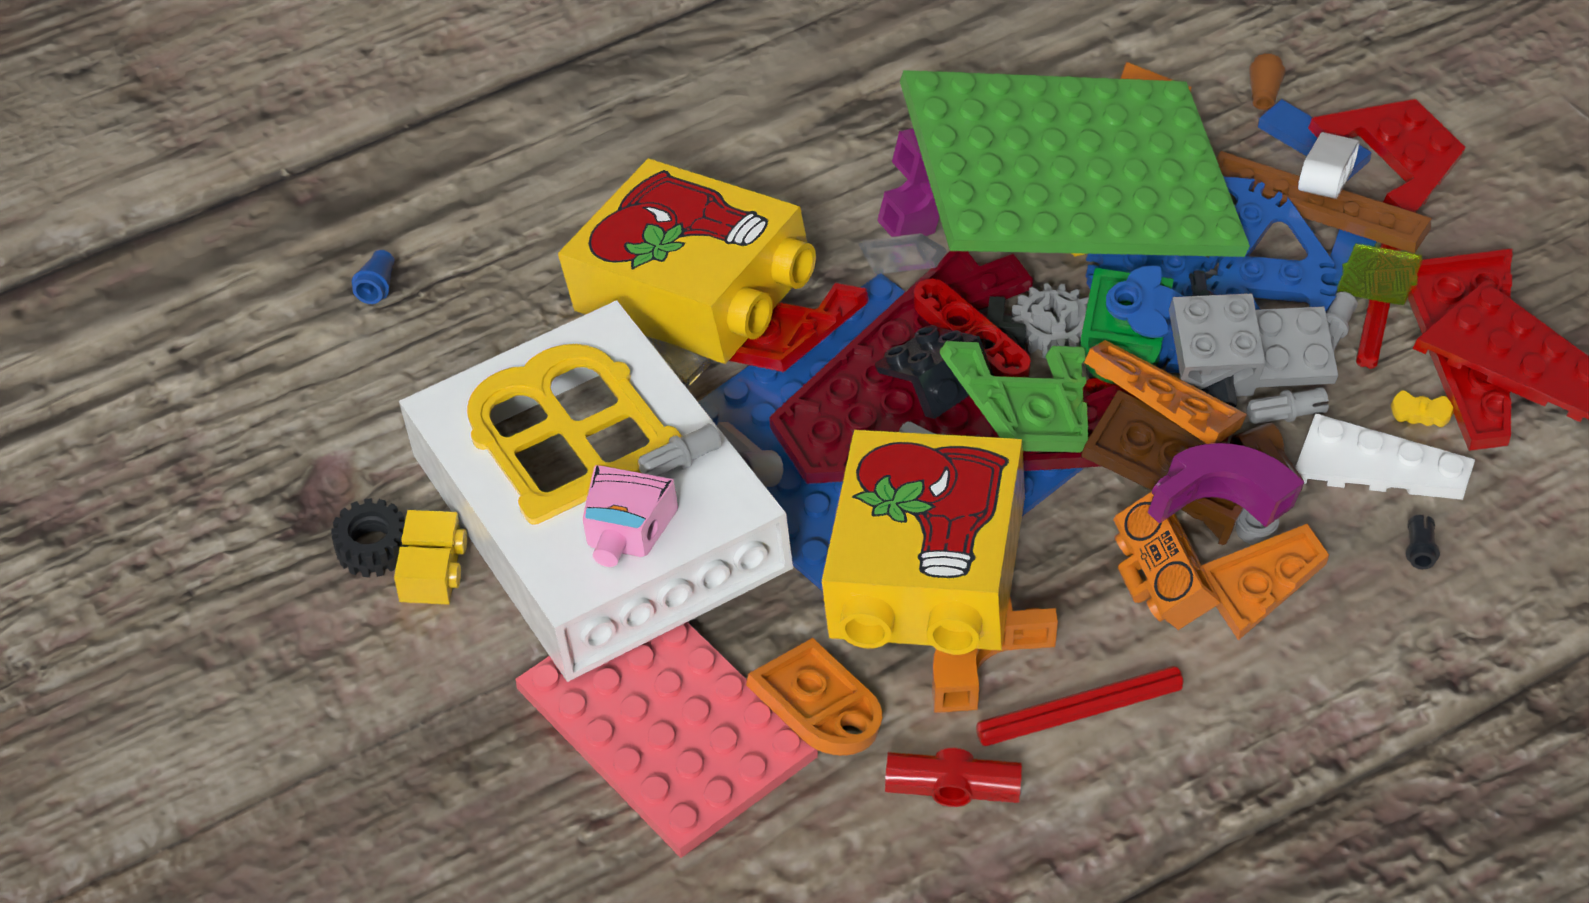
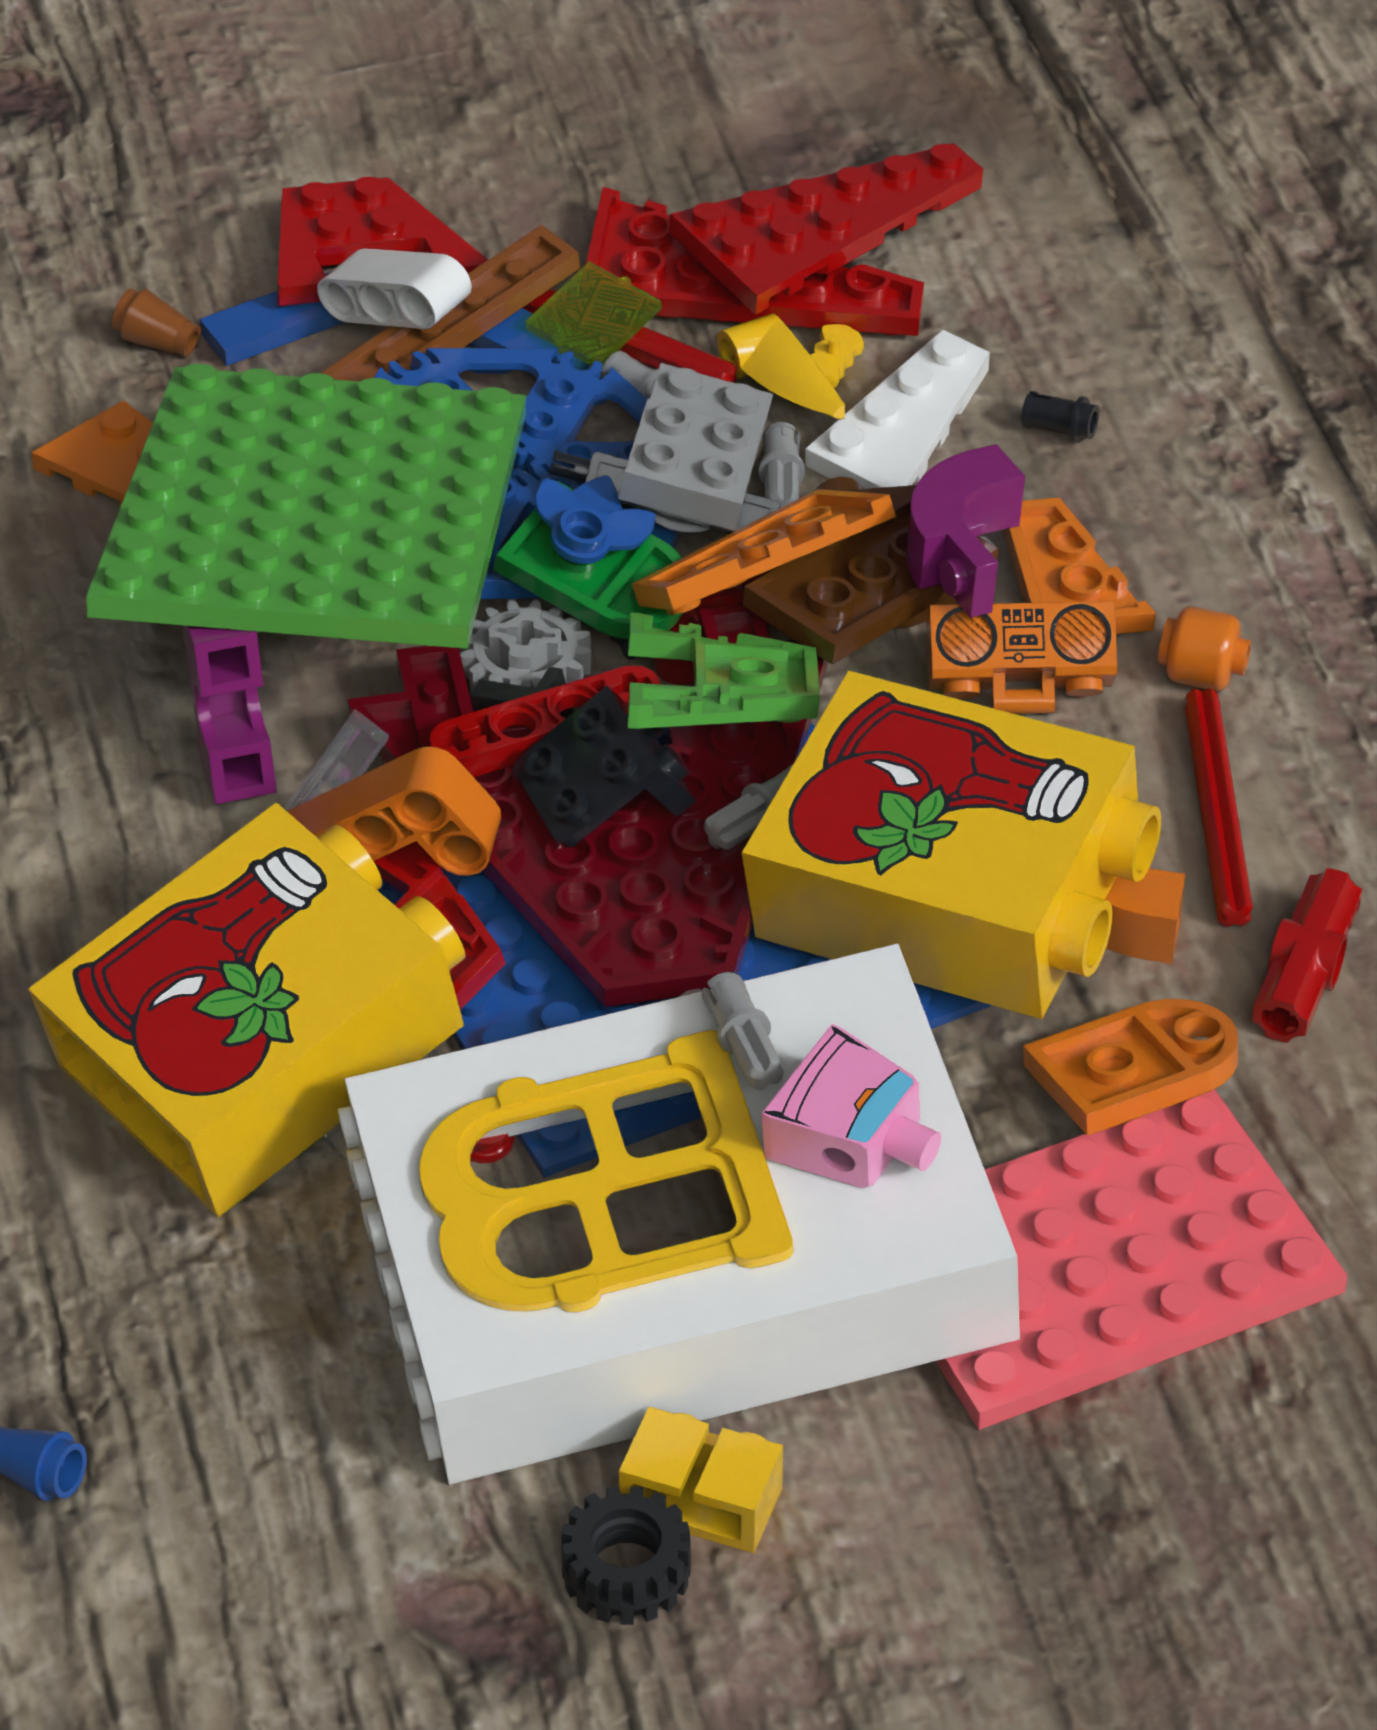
camera: 75 degrees left, 5 degrees down
none -> orange beam [287,747,501,876]
none -> yellow piece [717,314,845,419]
none -> orange head [1158,606,1252,692]

